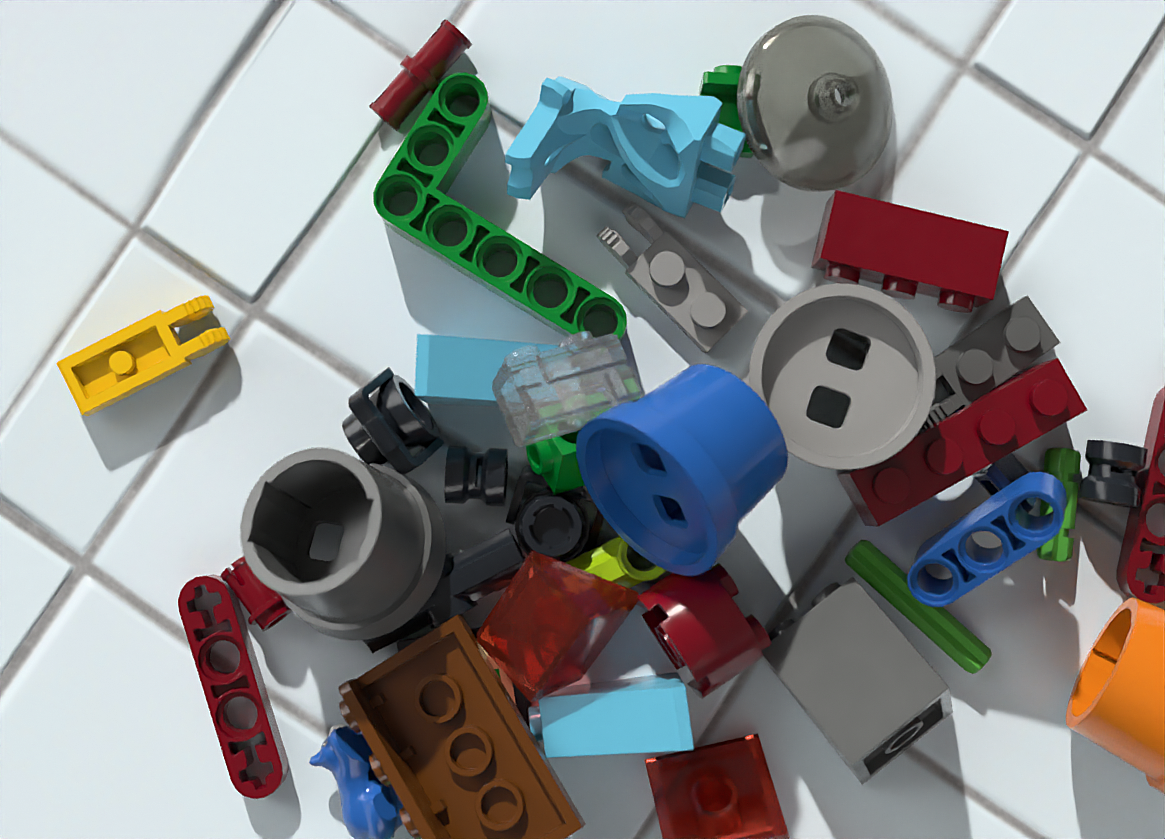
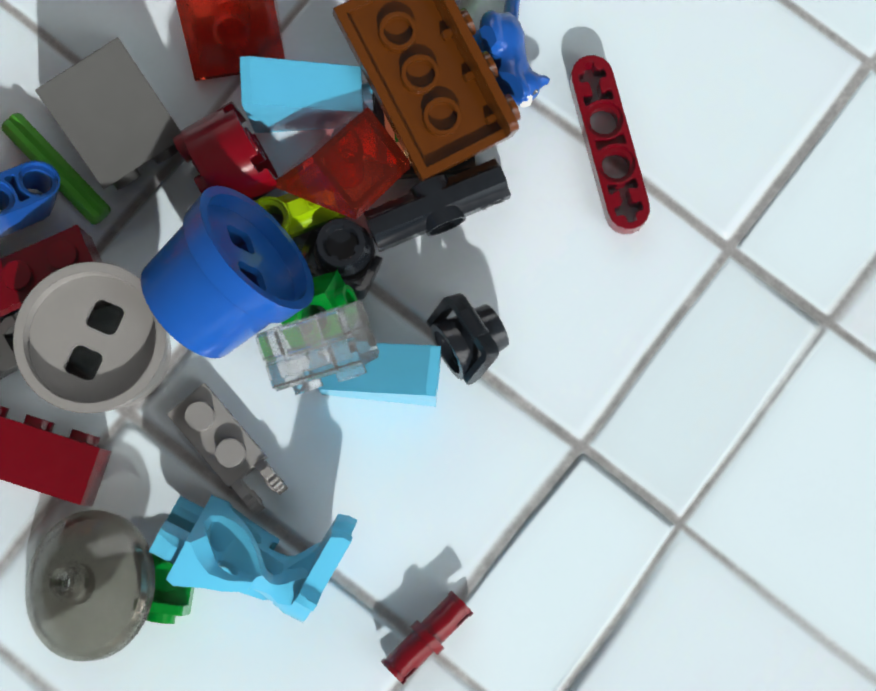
camera: 175 degrees left, 5 degrees down
yellow hinge [56,295,231,416] -> none
dark red pin [220,556,292,631] -> none
dark grey piece [240,448,446,640] -> none
green beam [373,72,627,353] -> none
black wheel [444,446,508,506] -> none

